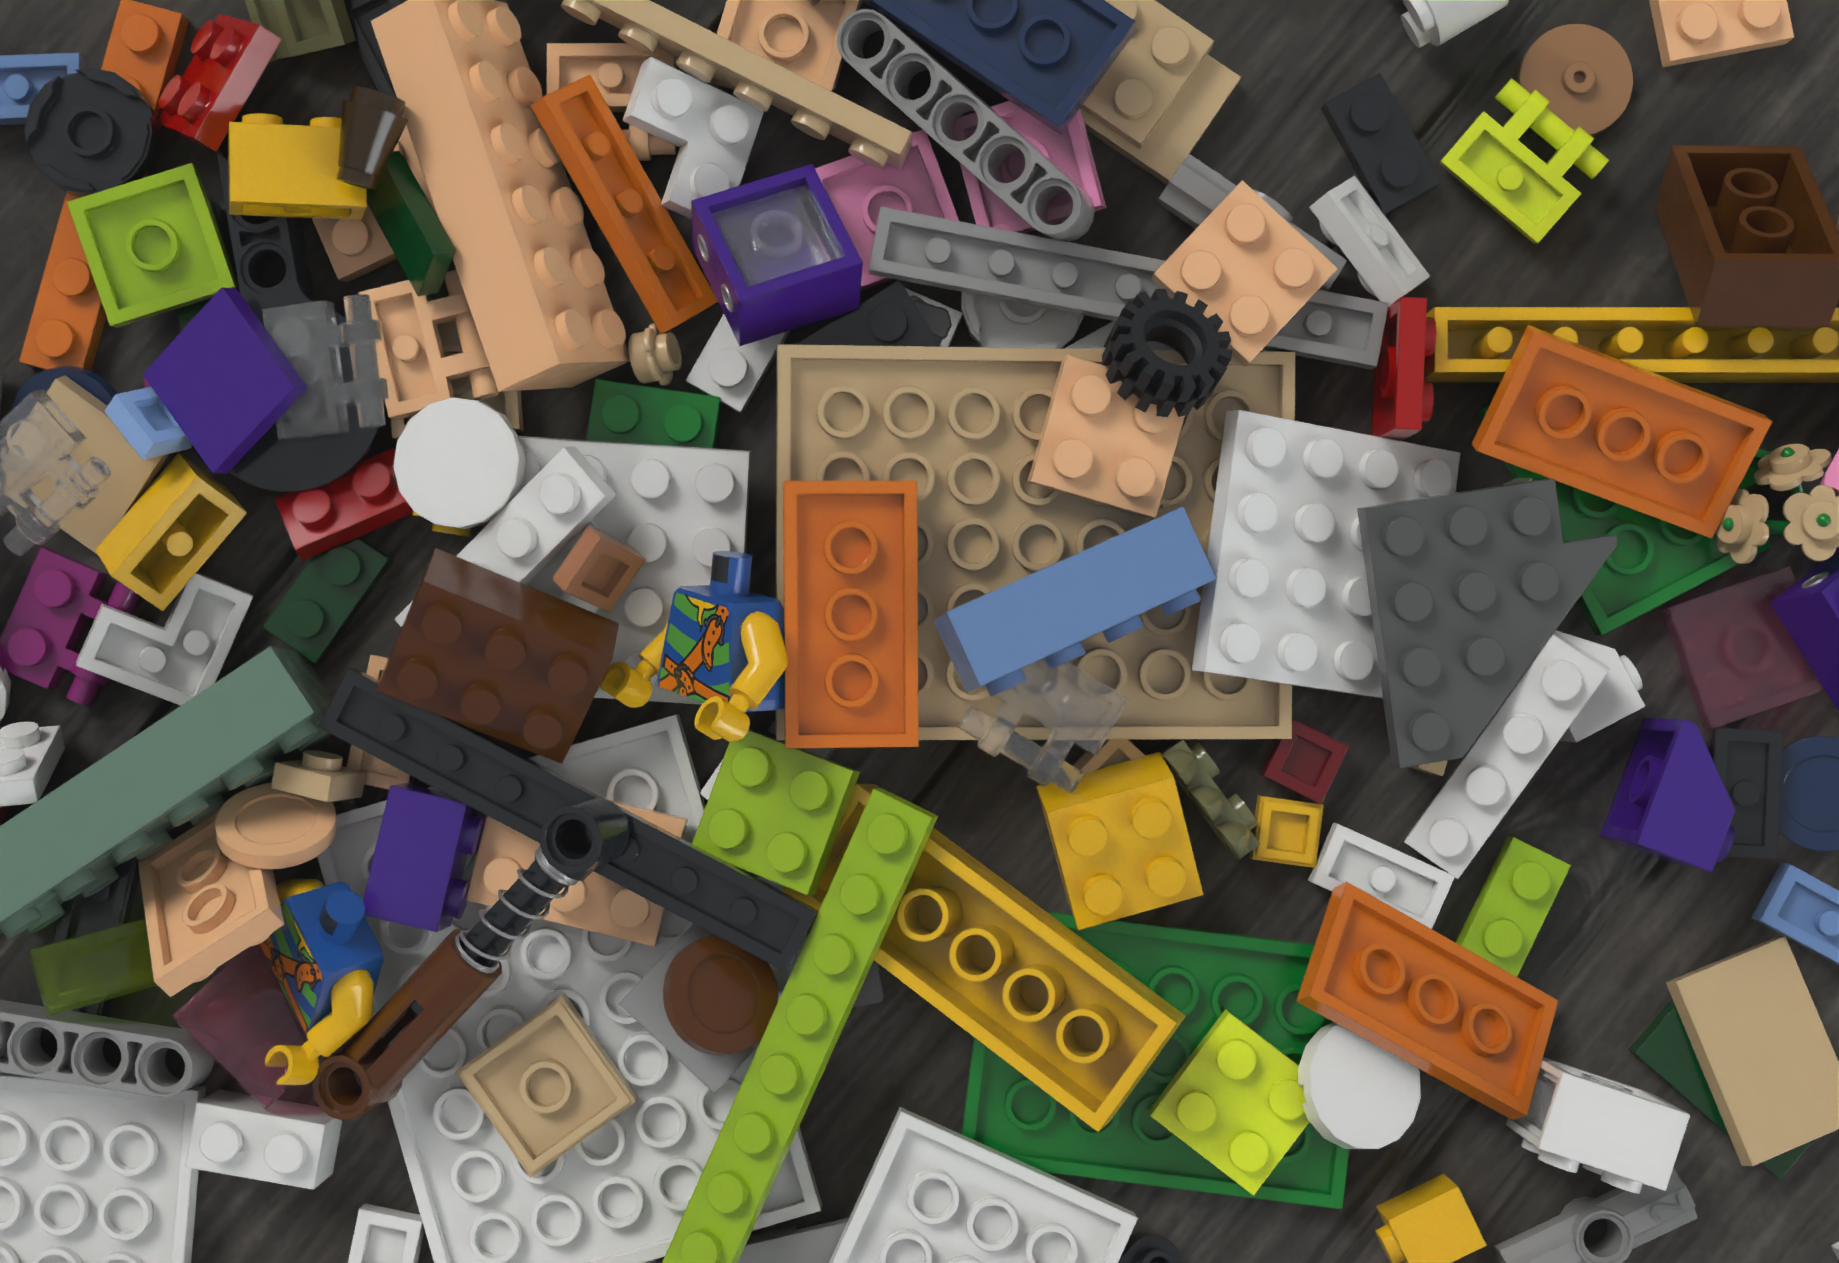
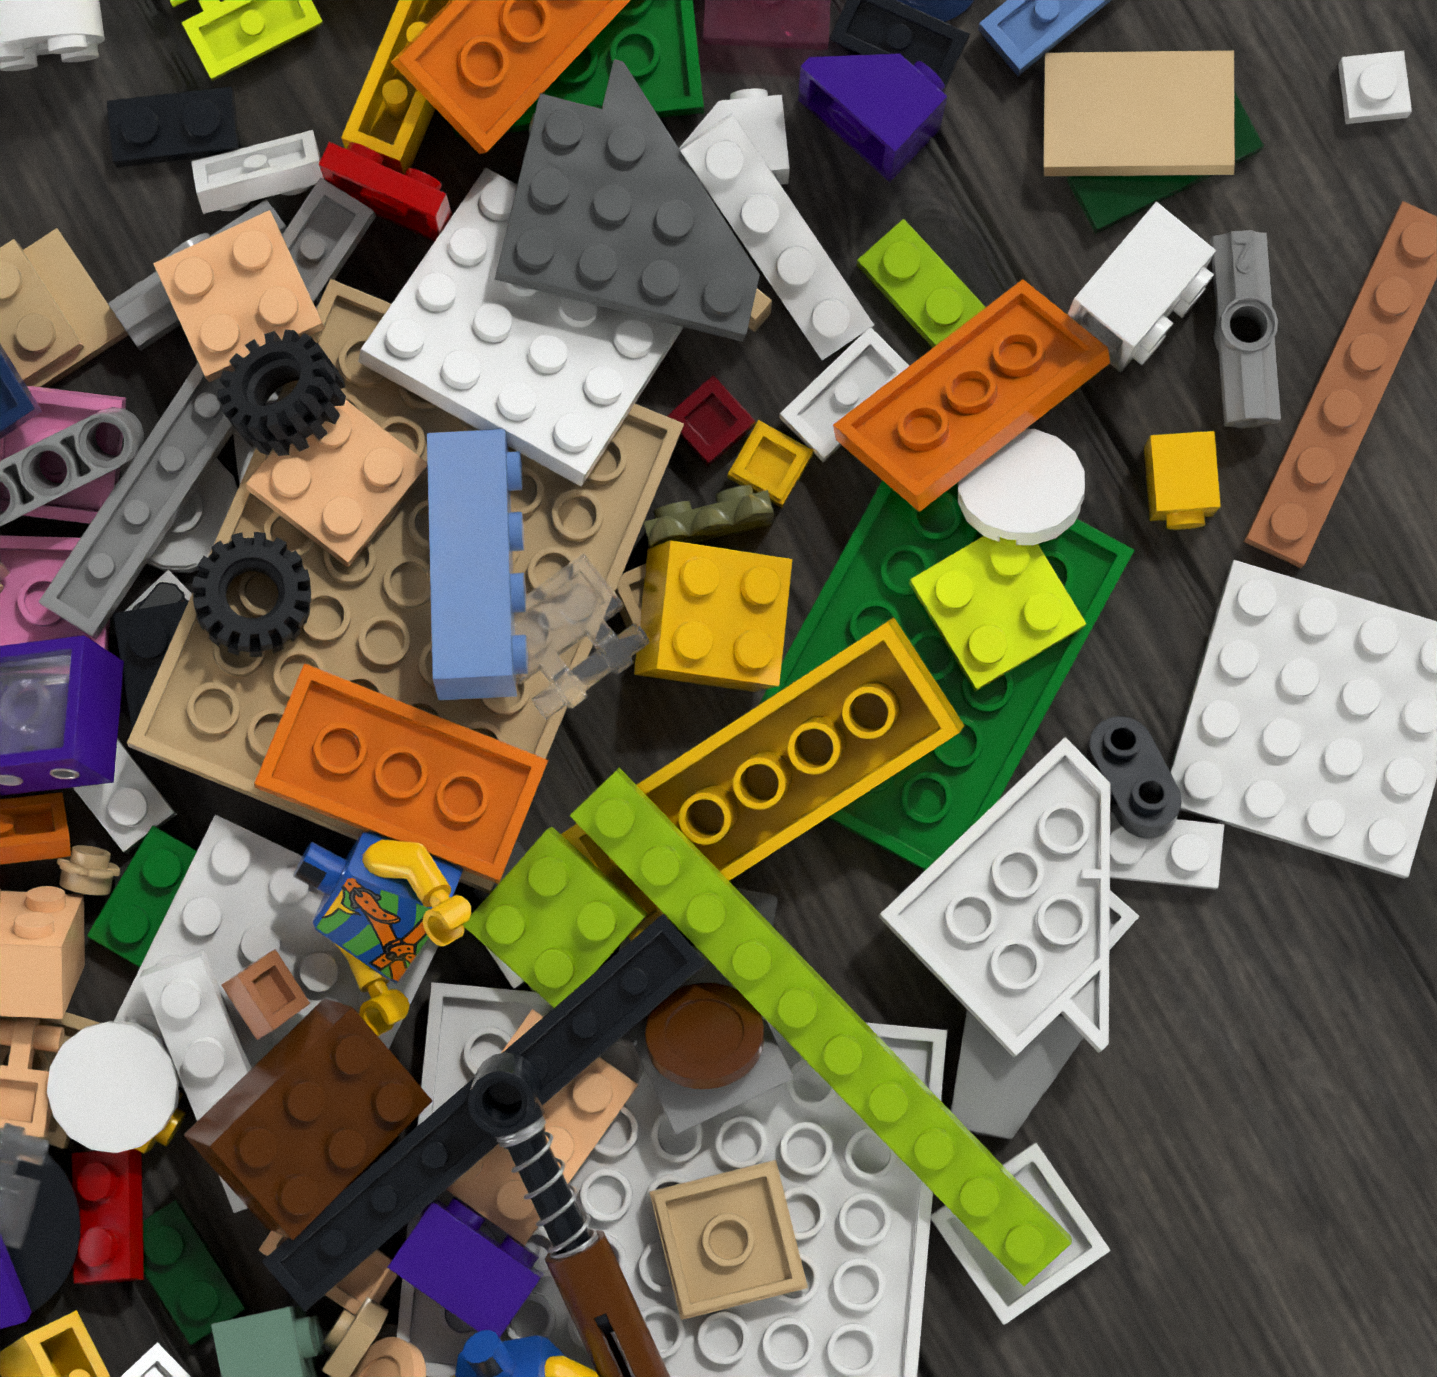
camera: 70 degrees left, 5 degrees down
none -> black tyre [192,532,311,657]

